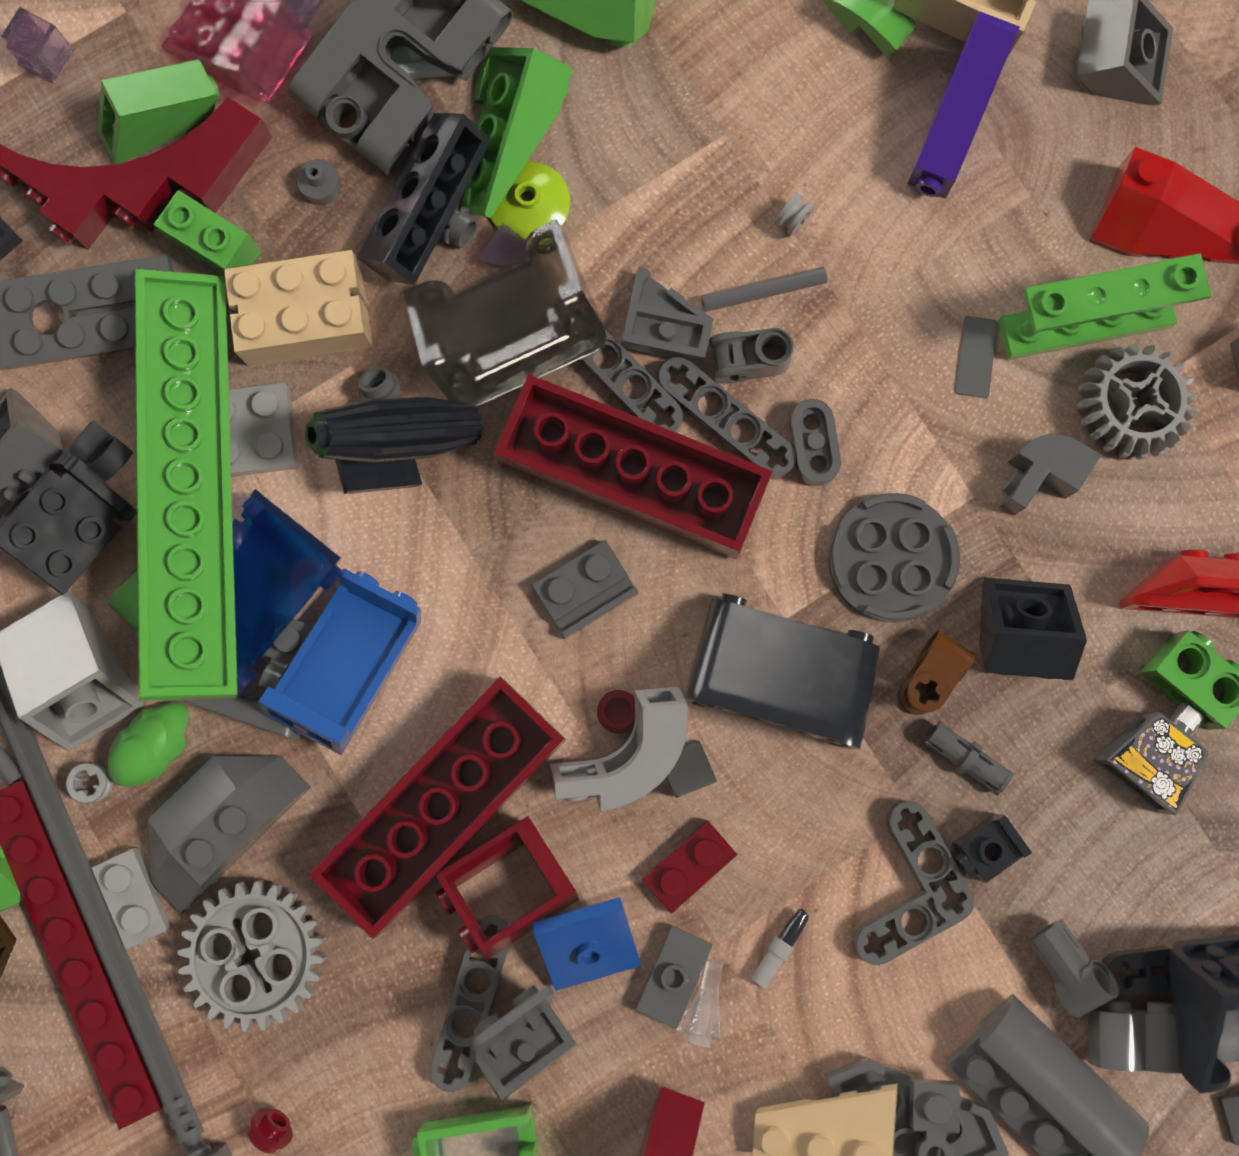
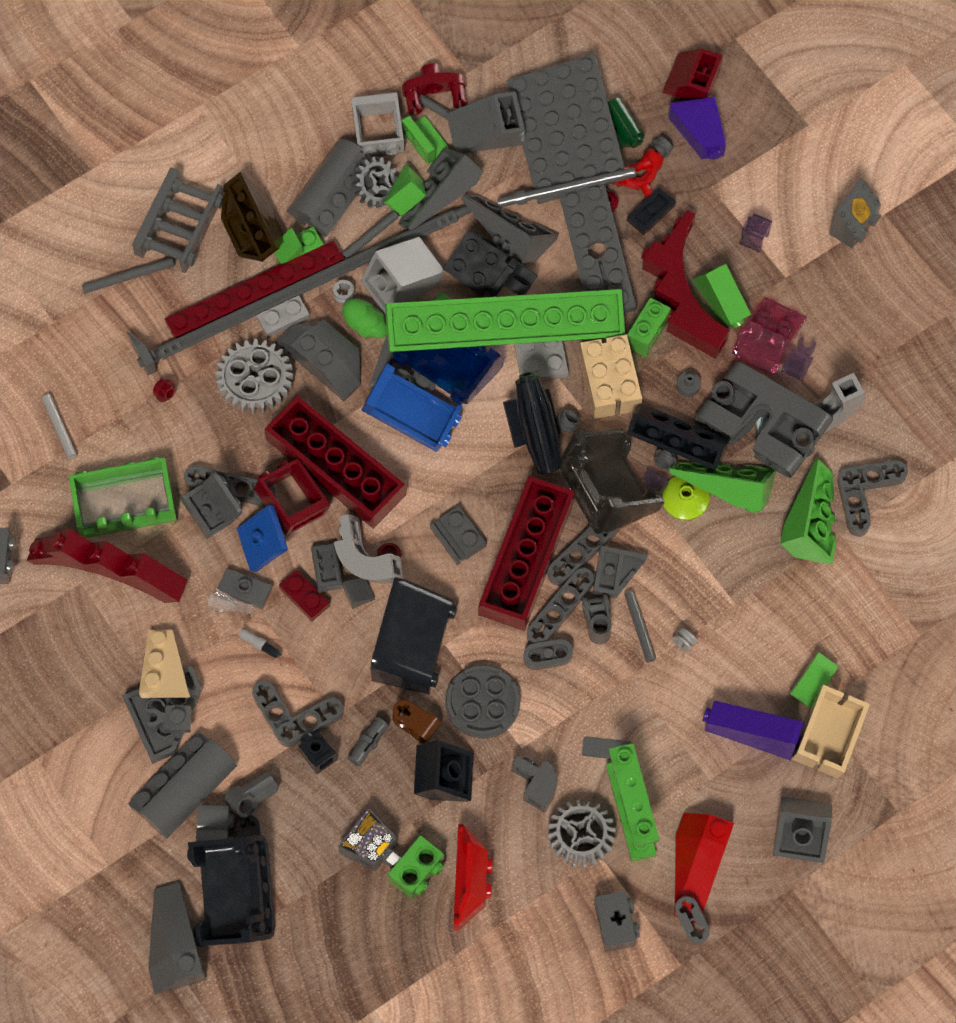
camera: 85 degrees right, 15 degrees down
none -> dark grey plate [311,543,343,592]

